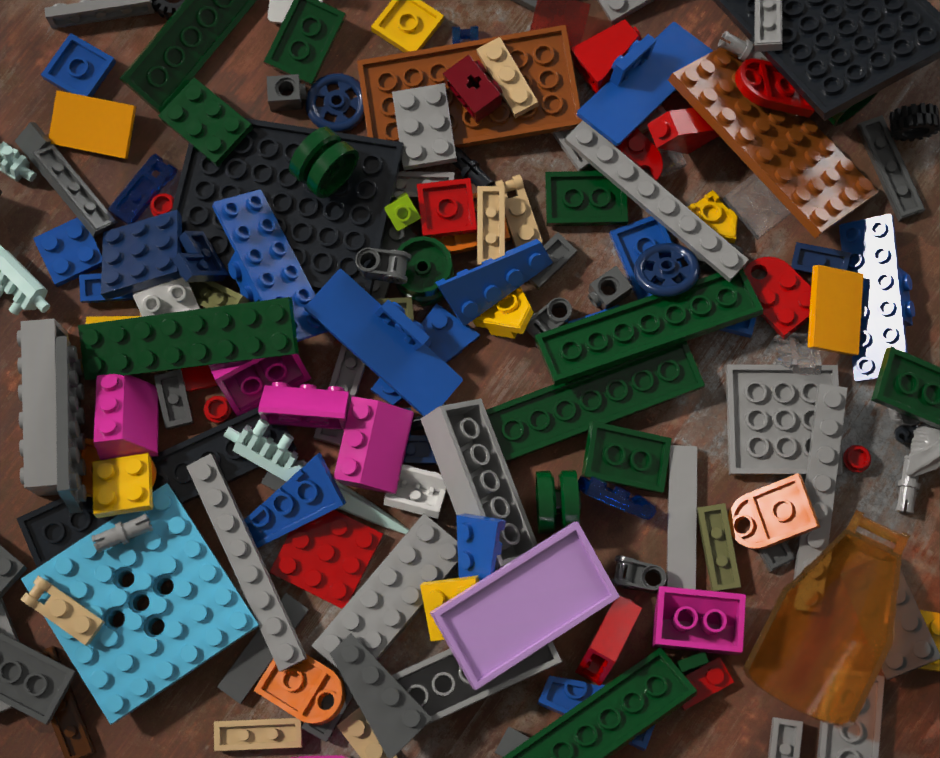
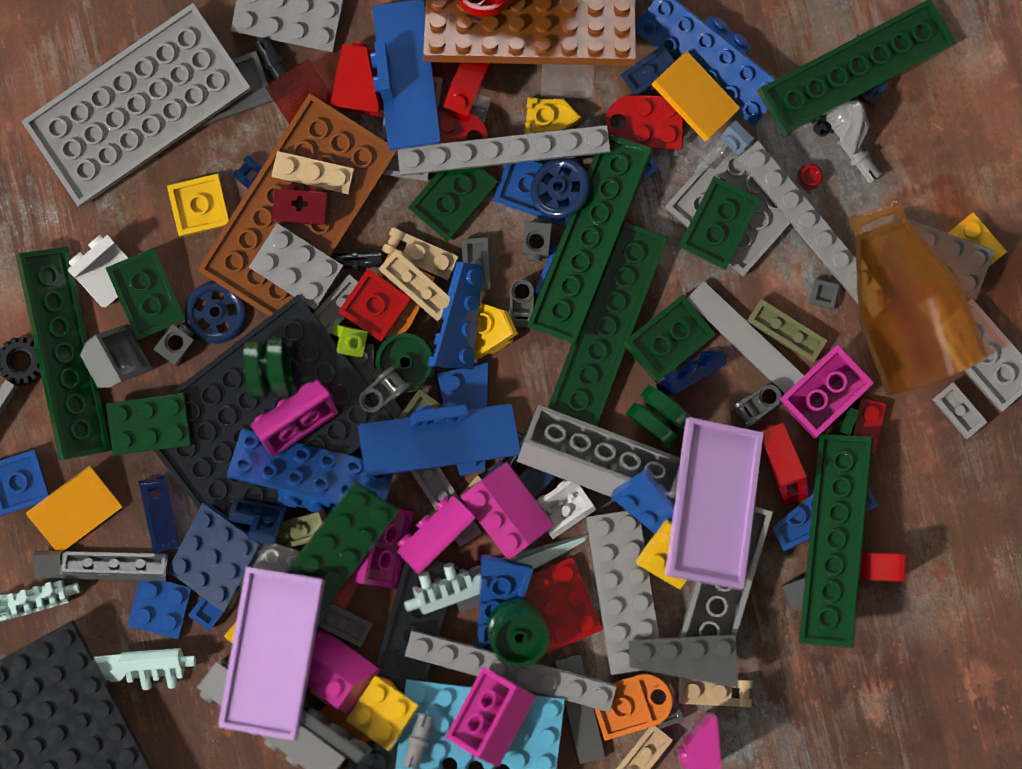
camera: 50 degrees left, 10 degrees up
red plate [150,193,174,216] -> none
red plate [204,396,232,423] -> none
plate [728,473,820,550] -> none
none -> dark grey brick [80,324,152,388]
none -> lavender tile [218,567,325,741]
none -> dark pink slope [251,380,338,458]
none -> dark pink slope [446,667,536,767]
none -> dark green wheel [487,599,549,667]
none -> dark green plate [678,176,761,270]
none -> sand blue plate [720,120,754,156]

